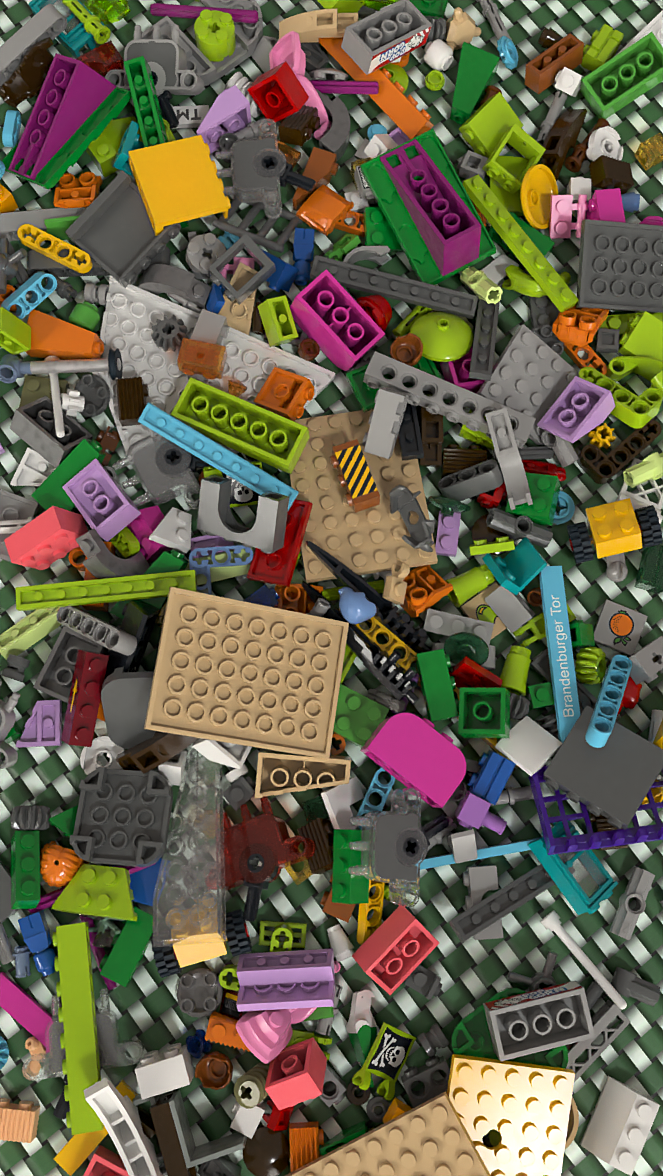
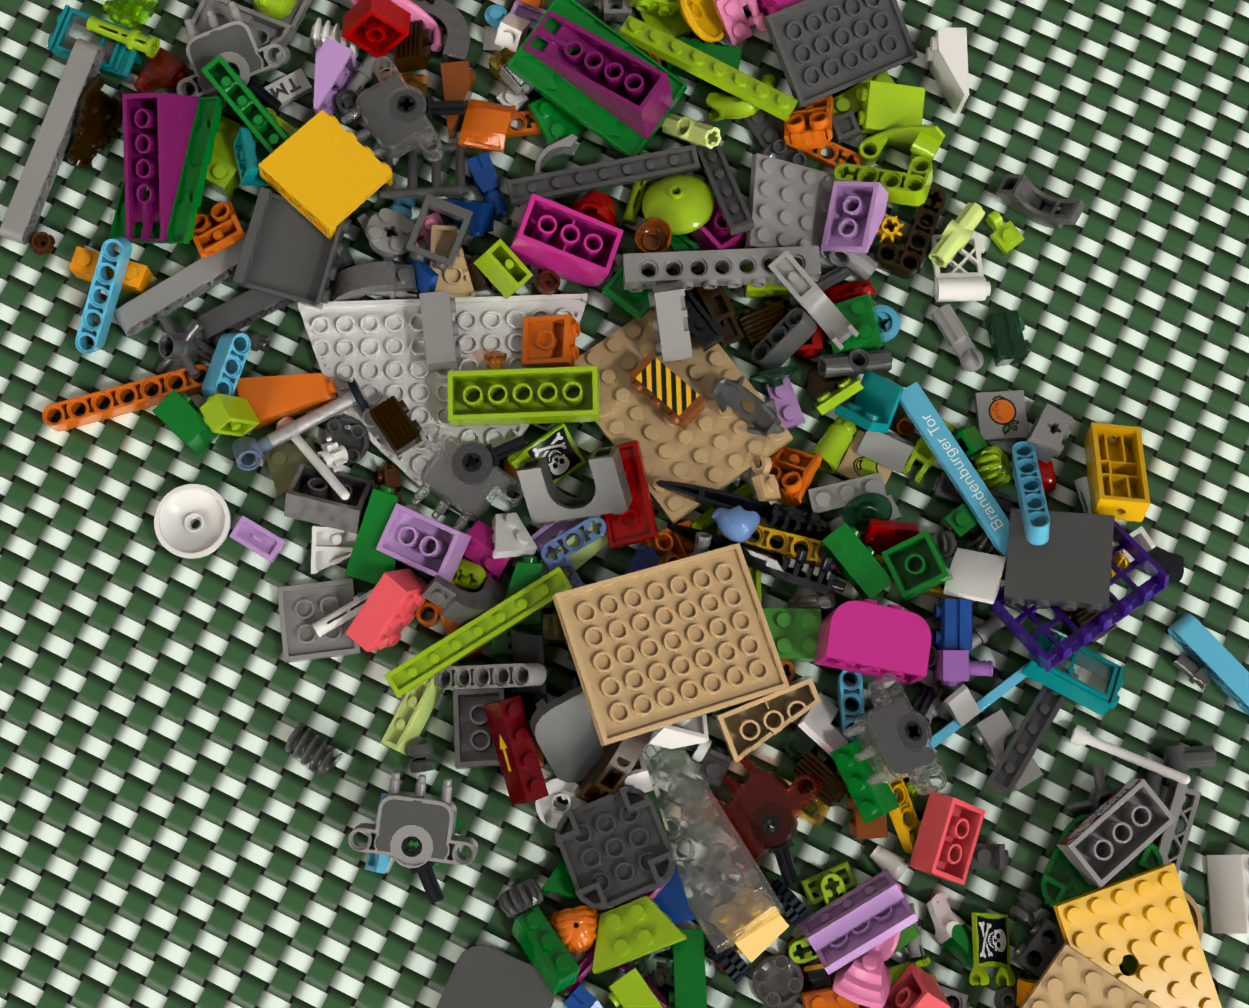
camera: 30 degrees left, 0 degrees up
medium azure beam [2,110,21,148] -> none
lavender wing [16,700,62,748] -> none
yellow beam [17,224,93,274] -> none
bright green piece [44,215,80,240] -> none
bright green head [69,301,100,332] -> none
light grey wheel [84,282,109,306] -> none
medium azure tile [138,402,299,511] -> none
dark grey gear [151,314,188,352] -> none
clear orange brick [177,338,227,380] -> none
bright green plate [324,233,361,262] -> none
dark brown plate [347,1080,371,1105] -> none
white sticker [482,254,519,284] -> none
lime plant [500,645,531,696] -> none
yellow brick [567,498,663,564] -> none
light grey piece [609,866,655,941] -> none

